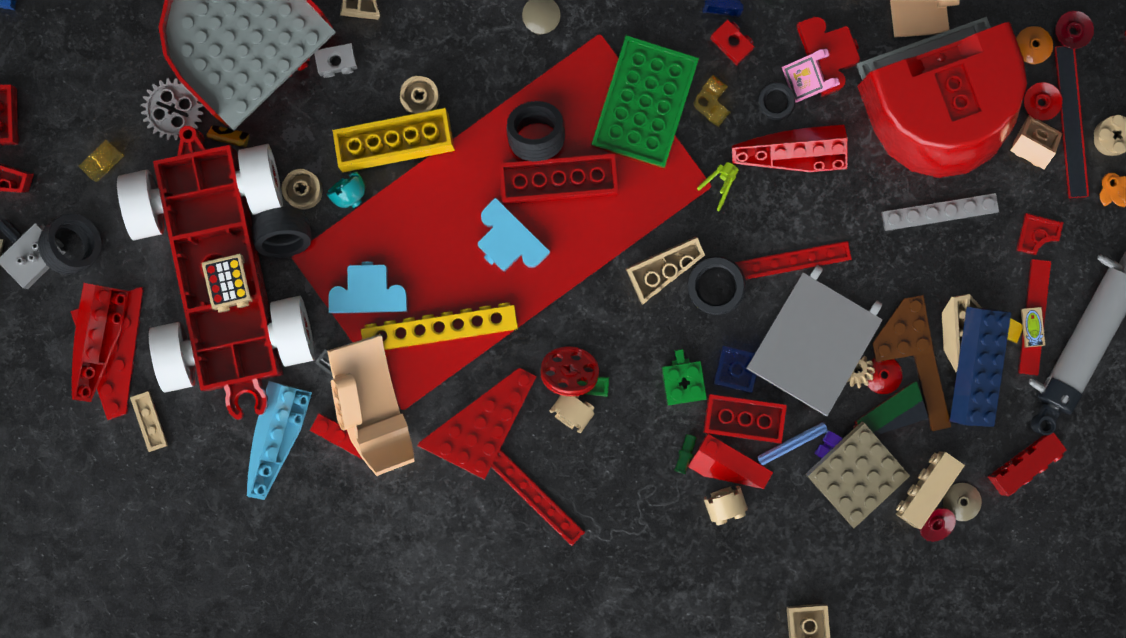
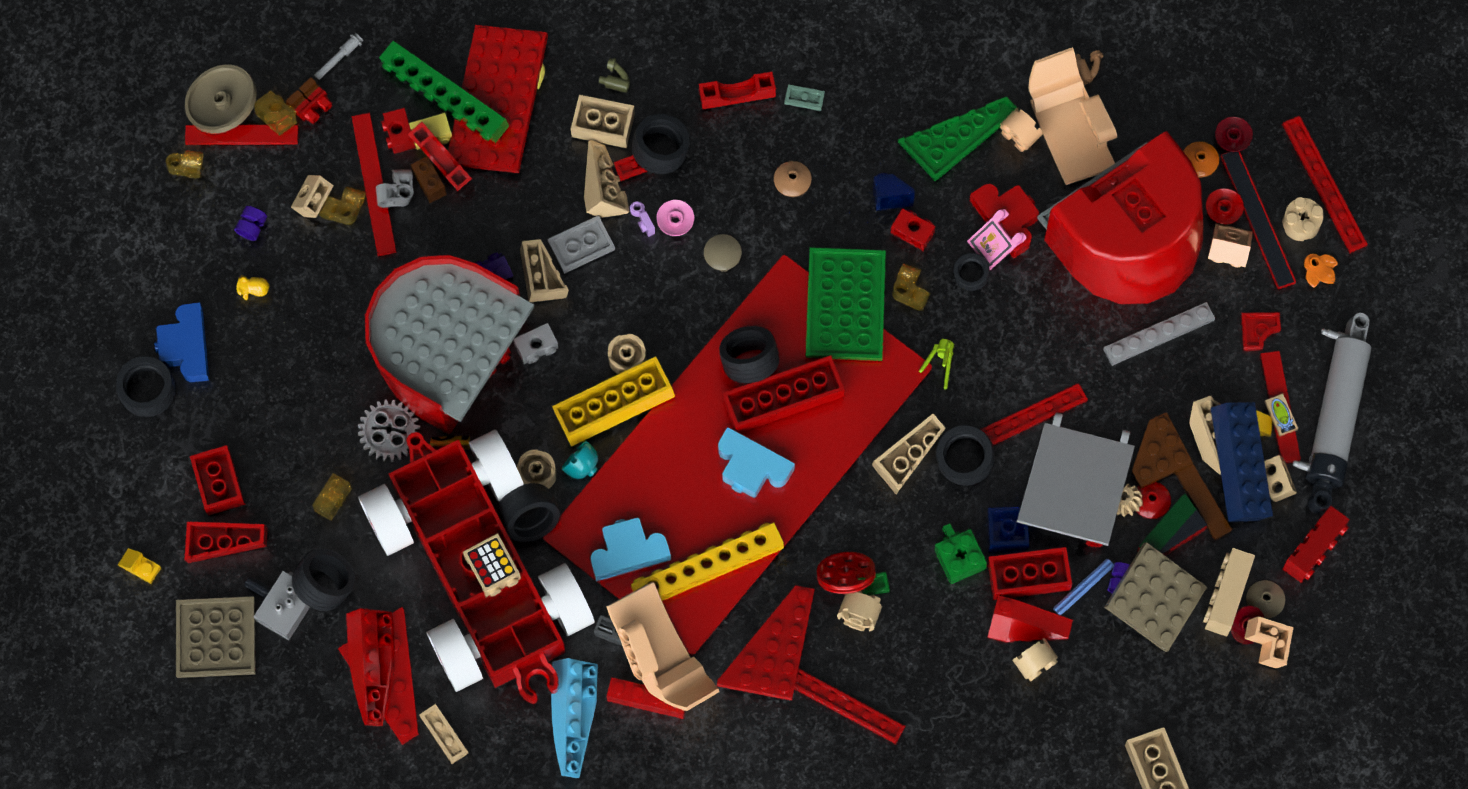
camera: 15 degrees left, 15 degrees down
dark green pin [674,434,698,474] -> none
red wedge [732,125,848,172] -> none
none -> light nougat brick [1245,616,1293,668]
none -> tan brick [1264,455,1297,502]

